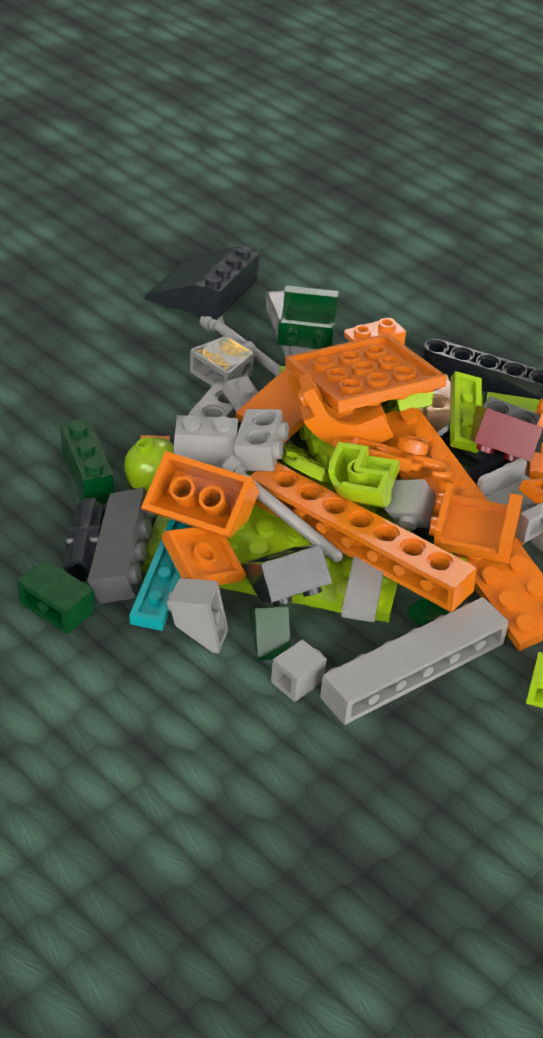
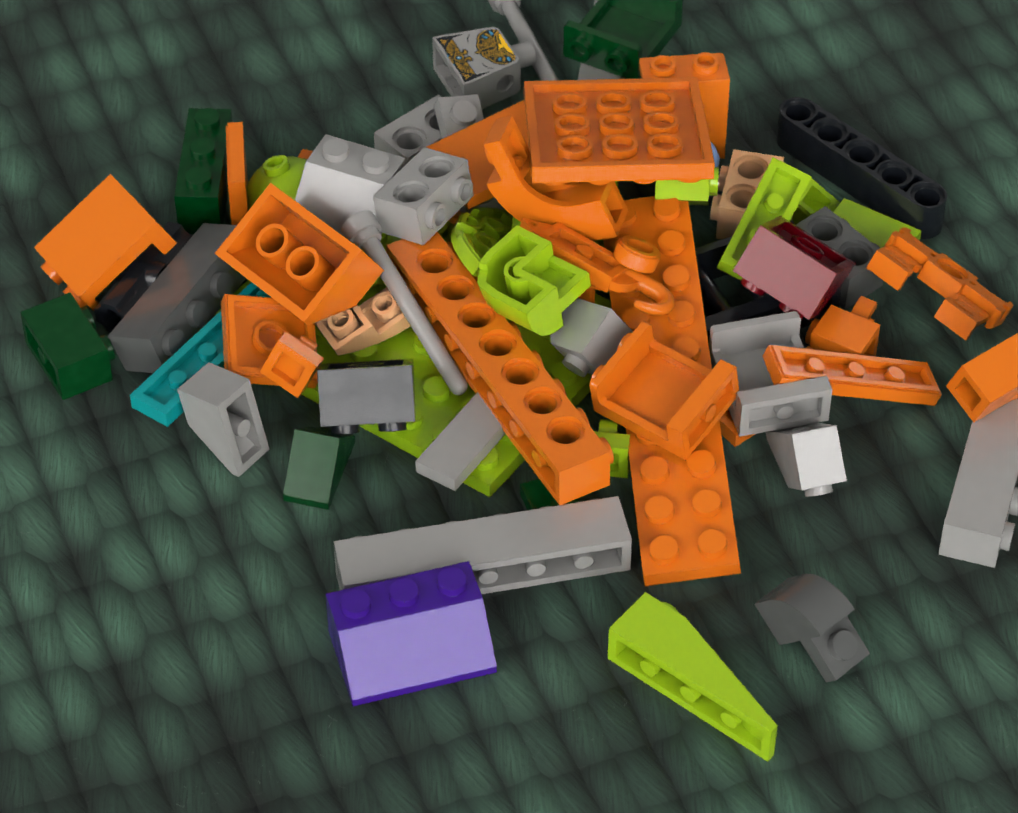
camera: 25 degrees right, 5 degrees up
light grey brick [271,639,327,702] -> none
none -> orange panel [34,174,177,311]
none -> orange tile [226,122,248,225]
none -> orange tile [260,332,324,398]
none -> light nougat slope [315,287,410,356]
none -> slope [326,561,497,706]

